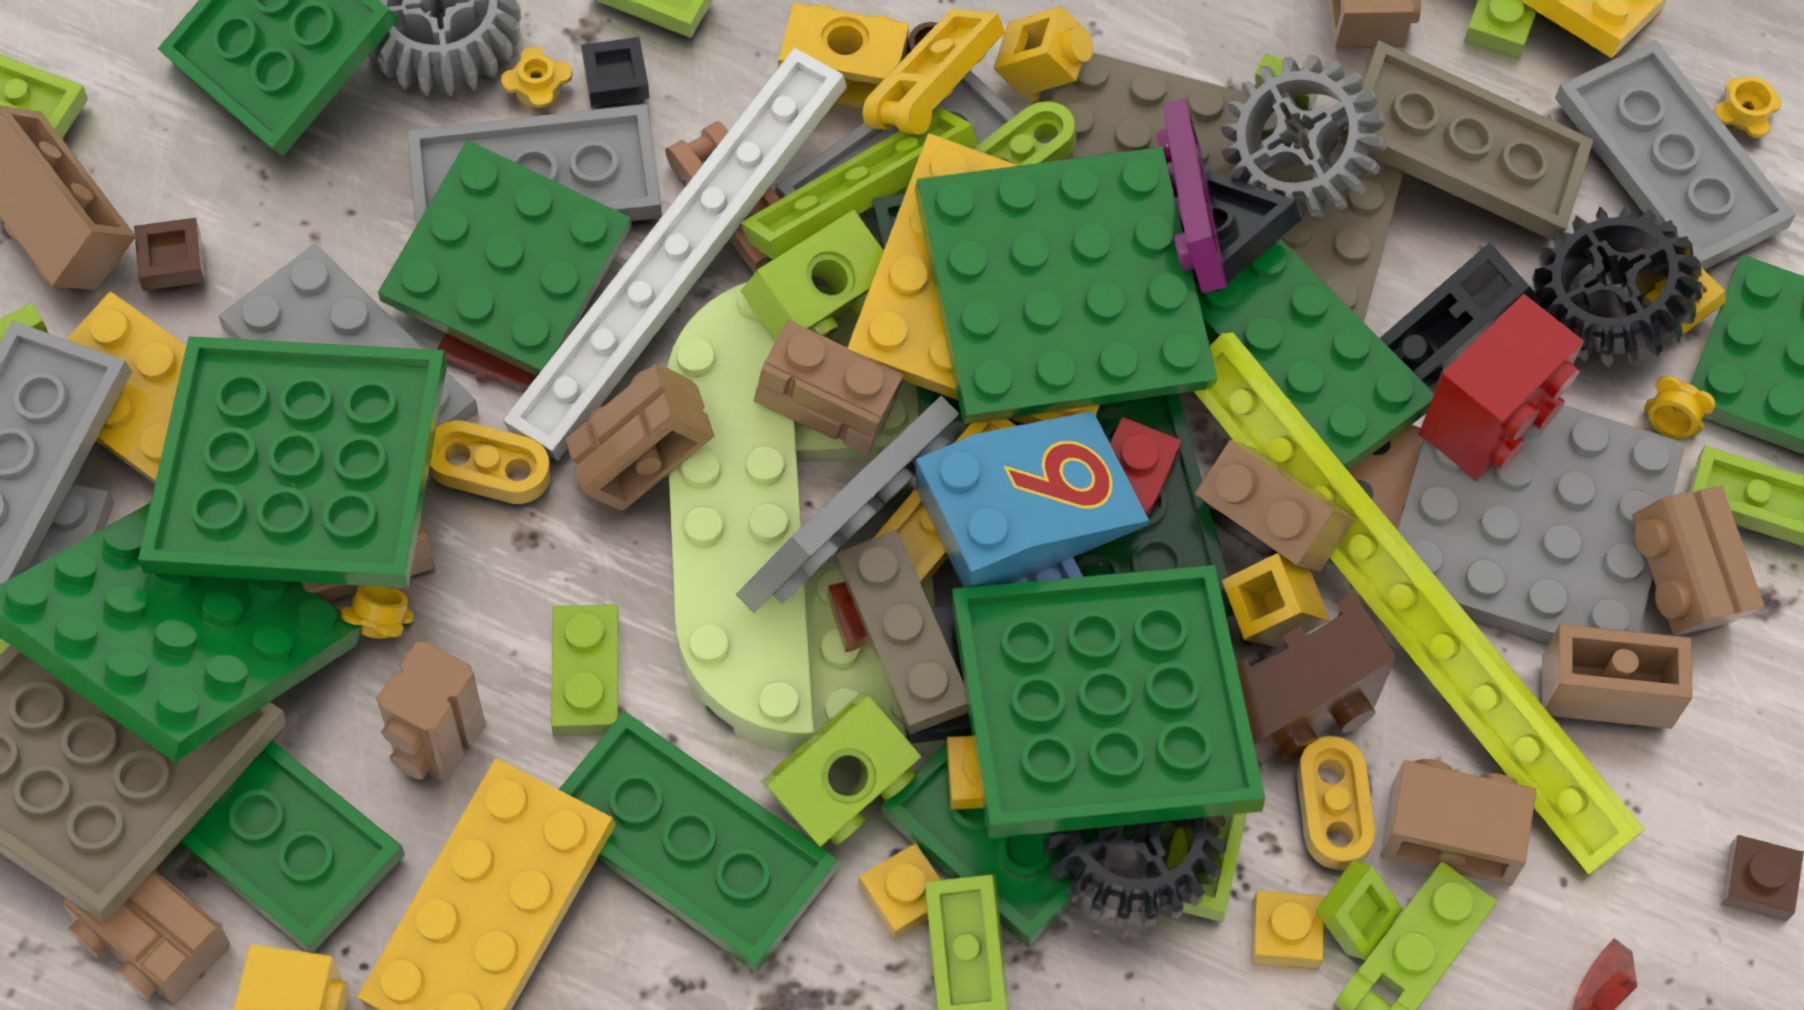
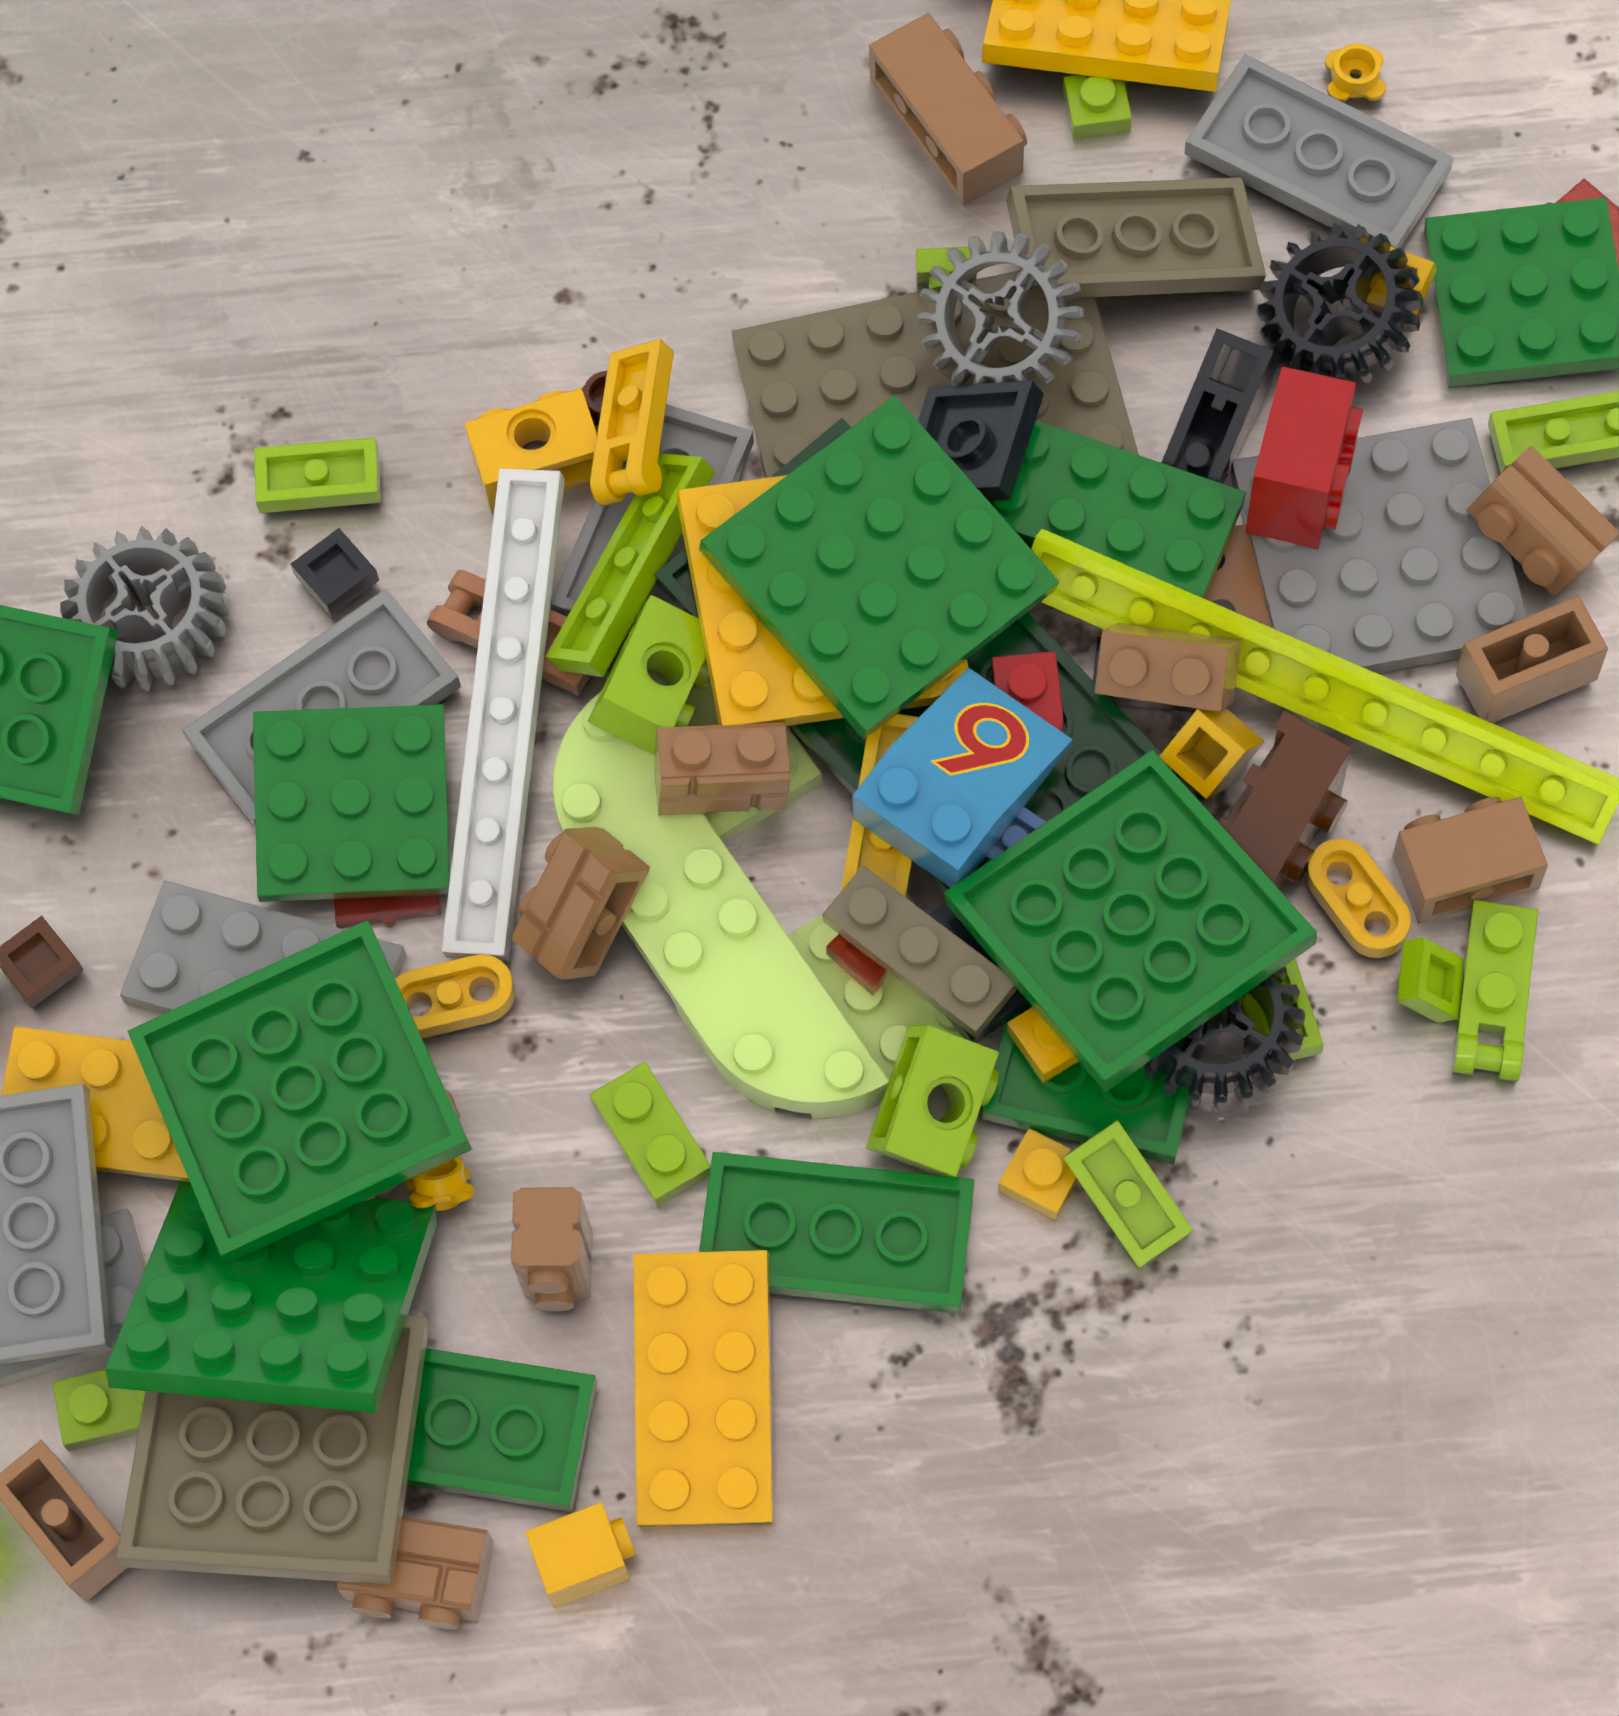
camera: 20 degrees left, 5 degrees up
yellow plate [501,46,572,109] -> none
light grey plate [735,396,959,613] -> none
lime plate [974,102,1077,166] -> none
yellow brick [993,5,1093,103] -> none
magenta plate [1156,98,1227,293] -> none
yellow plate [1251,890,1324,969] -> none
yellow plate [1644,376,1715,439] -> none

